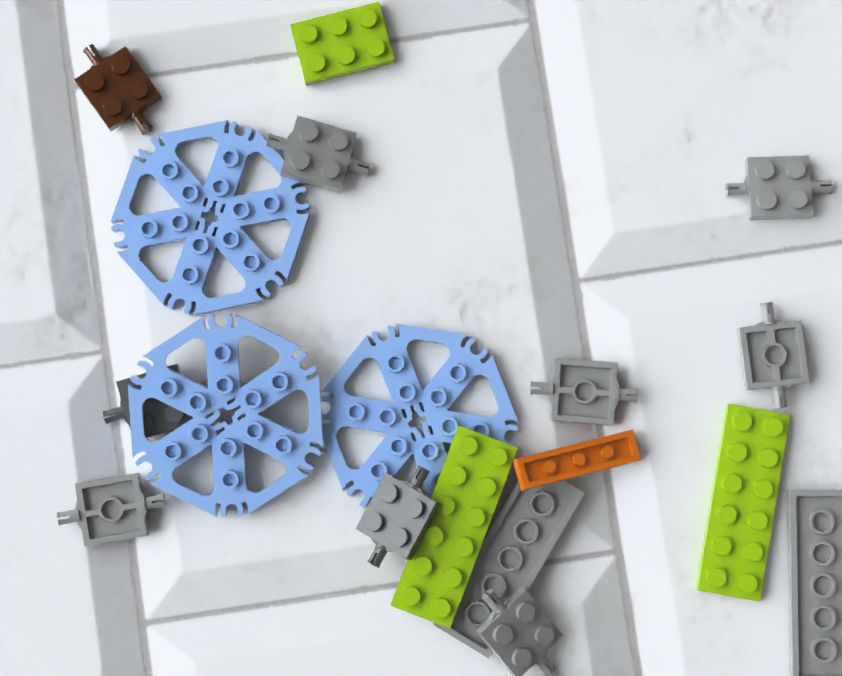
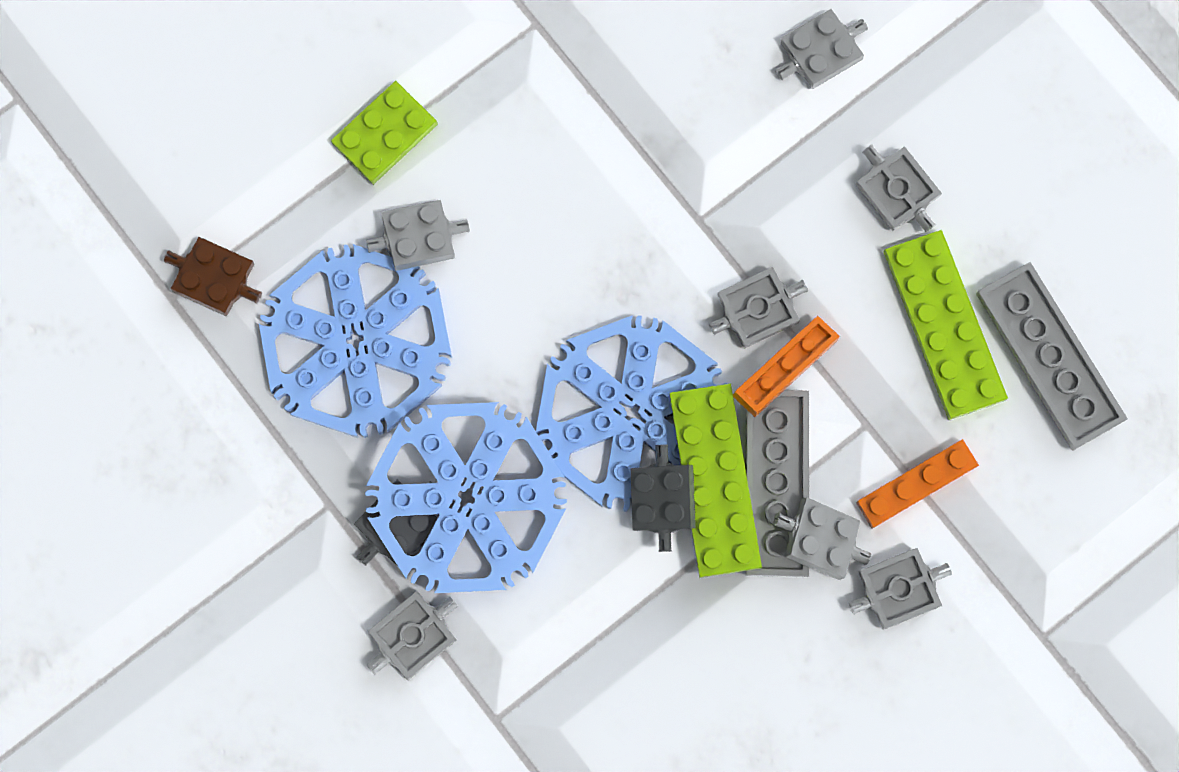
camera: 25 degrees left, 5 degrees down
none -> orange plate [856,439,979,529]

